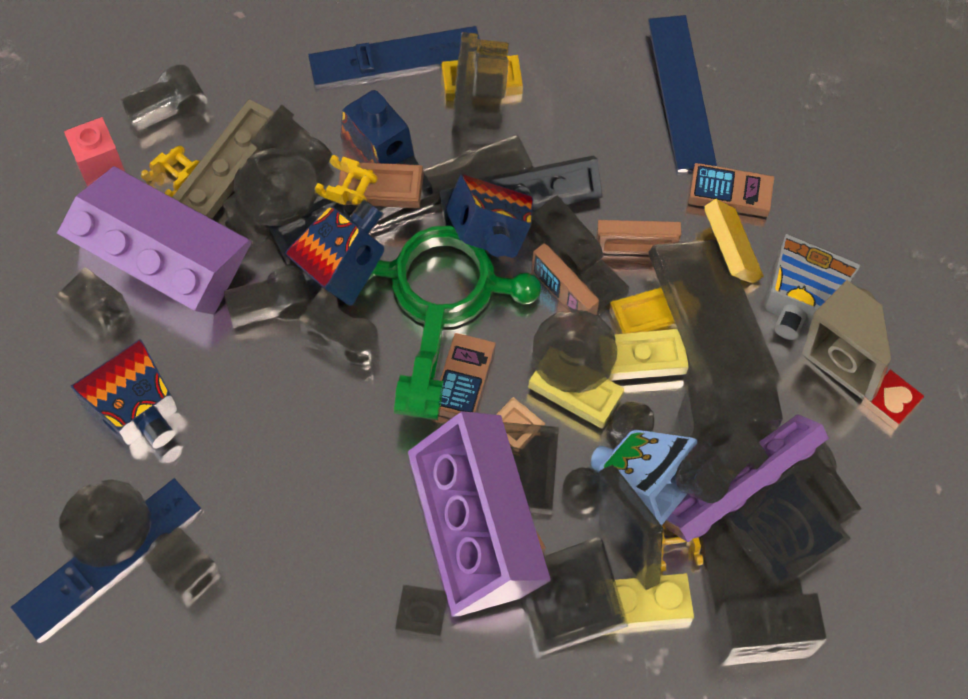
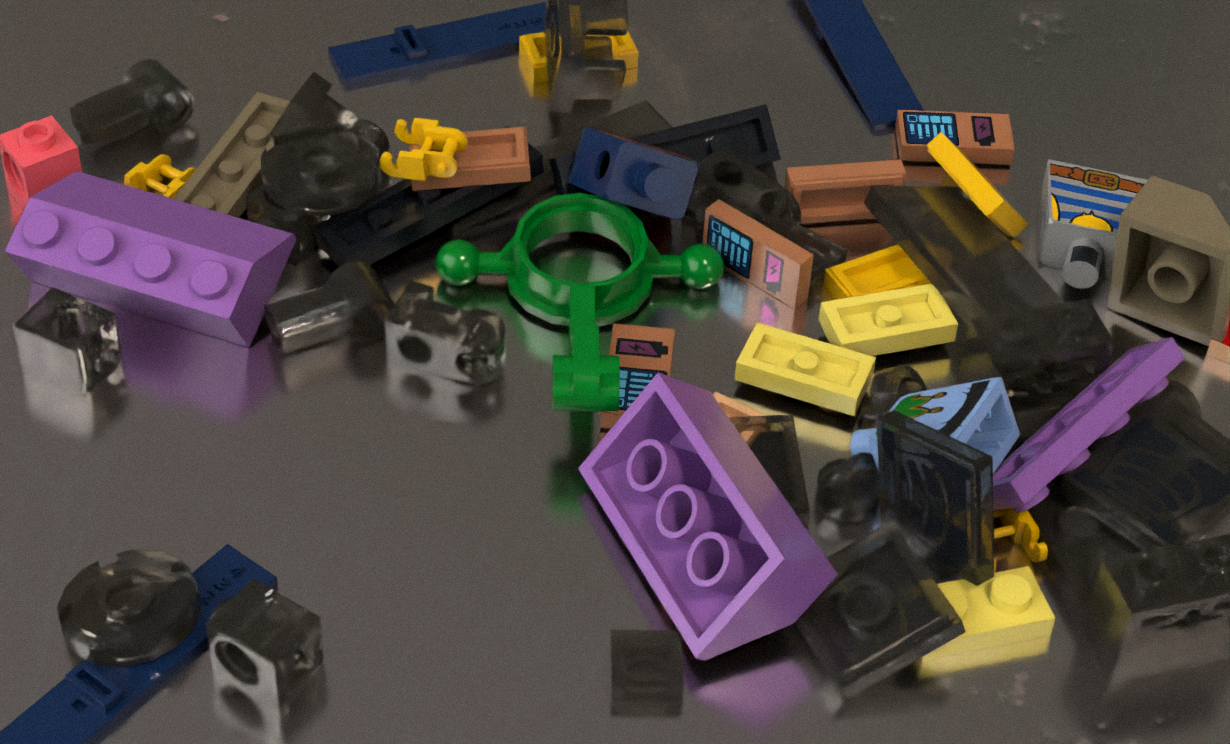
camera: 10 degrees left, 20 degrees down
torso [71,339,177,448] -> none
dark blue torso [285,199,384,306] -> none
dark blue torso [340,90,415,164] -> none
clear smoke tile [532,310,618,393] -> none
clear smoke leg [675,417,769,503] -> none

